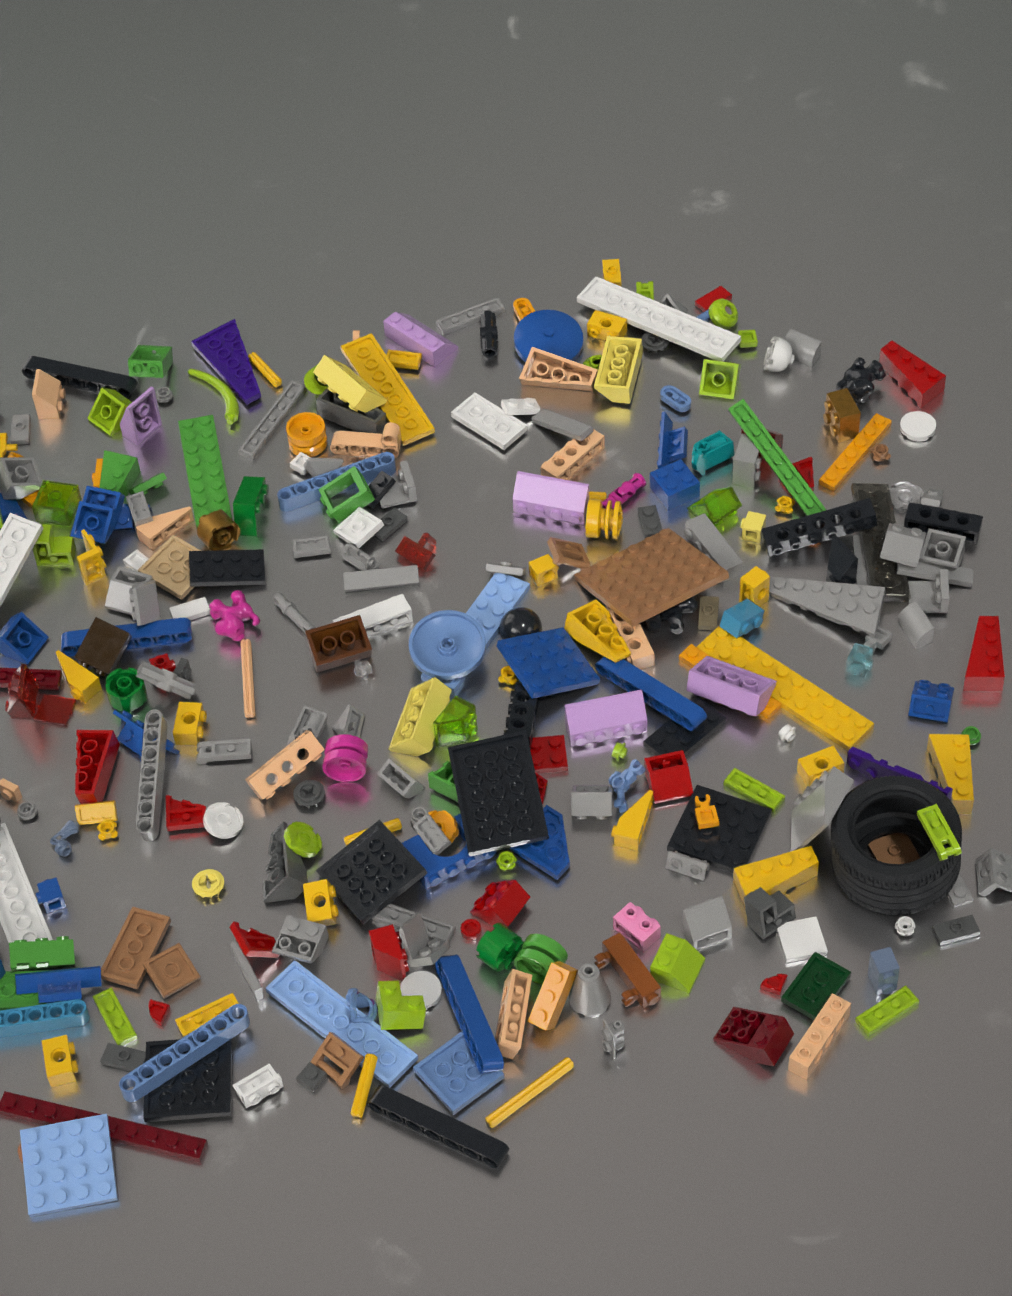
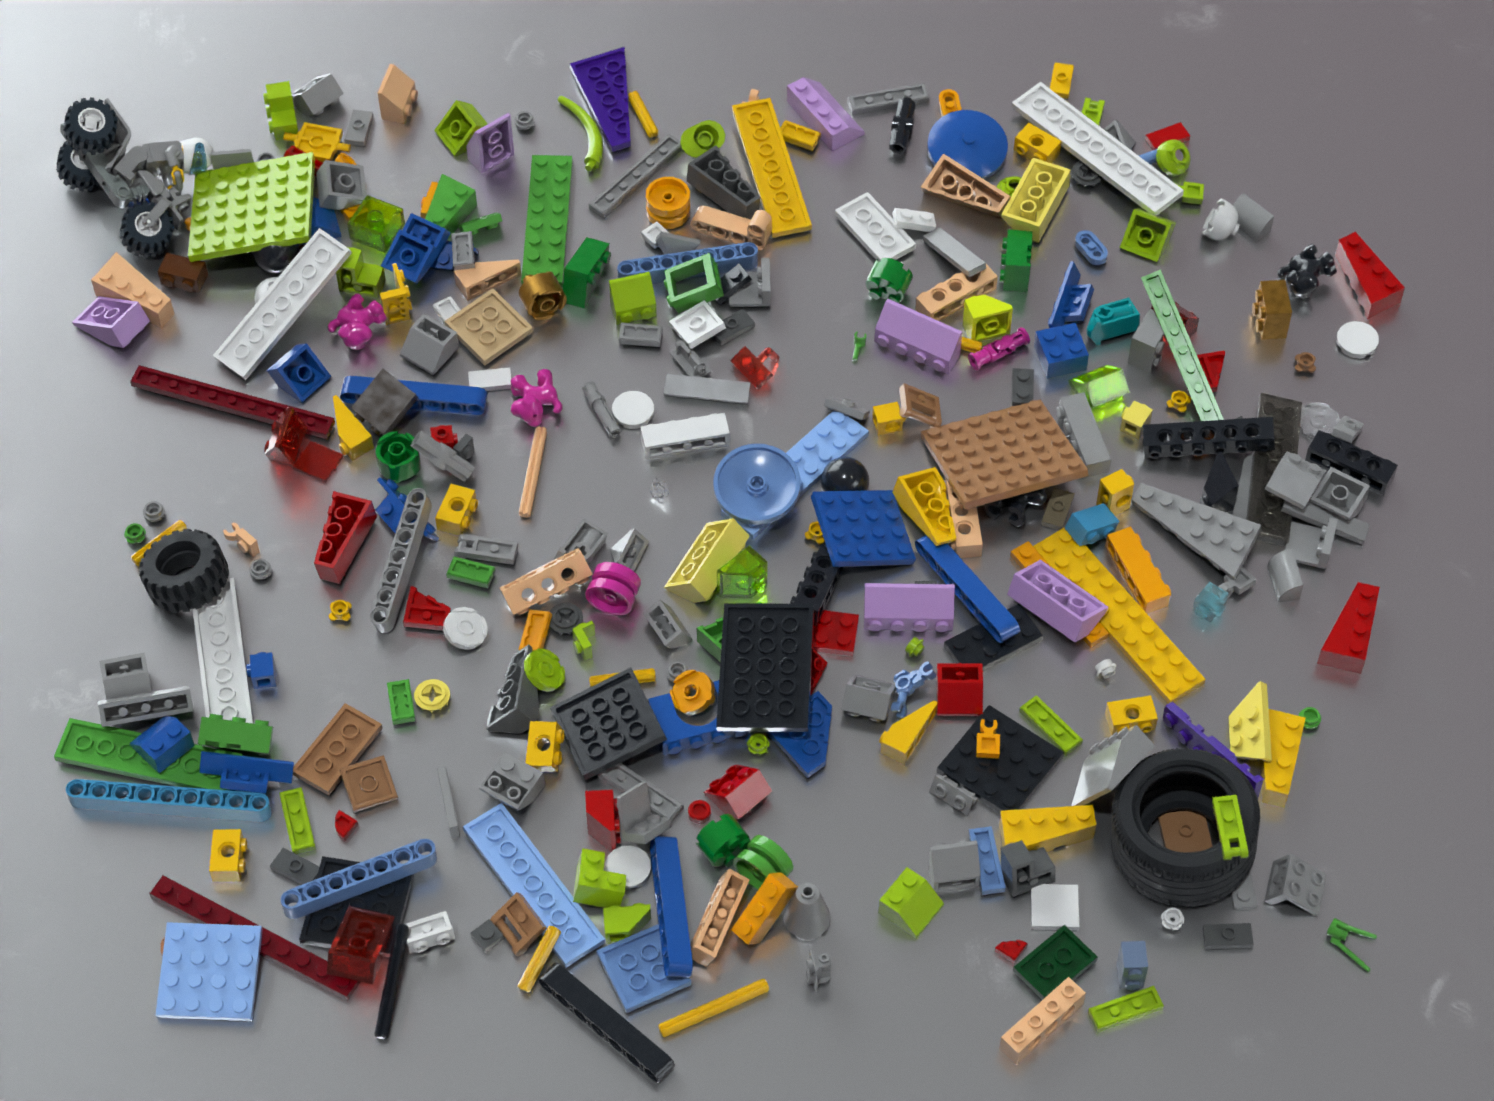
camera: 10 degrees right, 5 degrees up
black beam [21,356,138,399] -> none
sand blue piece [50,820,79,857] -> none
yellow plate [75,800,118,825] -> none
bright green window [128,345,173,378] -> none
light grey slope [129,580,160,626] -> none
yellow plate [175,993,239,1037] -> none
black plate [189,549,265,586] -> none
red wing [229,921,280,958] -> none
reddish brown slope [305,615,372,673] -> none
light yellow slope [313,355,387,413] -> none
medium blue piece [345,988,378,1023] -> none
light grey plate [413,813,452,855] -> none
yellow wheel [586,499,623,540] -> none
dark orange brick [594,932,661,1008] -> none
bright pink brick [613,902,661,953] -> none
dark red slope [713,1007,794,1067] -> none
light orange plate [818,413,892,492] -> none
blue bracket [908,680,954,723] -> none
none -> dark pink animal [327,293,387,351]
none -> clear red slope [327,906,395,984]
none -> black axle [374,924,409,1039]
none -> bright green plate [387,679,415,725]
none -> bright green plate [446,556,496,588]
none -> light orange plate [518,609,552,651]
none -> lime bracket [572,621,595,660]
none -> lime slope [603,903,651,944]
none -> lime slope [609,272,657,325]
none -> white tile [612,391,654,429]
none -> bright green hand [852,332,867,361]
none -> green brick [865,257,913,303]
none -> neon yellow slope [962,294,1013,342]
none -> medium blue plate [968,826,1006,895]
none -> green wedge [1000,230,1033,293]
none -> light orange brick [1105,526,1171,614]
none -> light yellow wing [1228,681,1272,762]

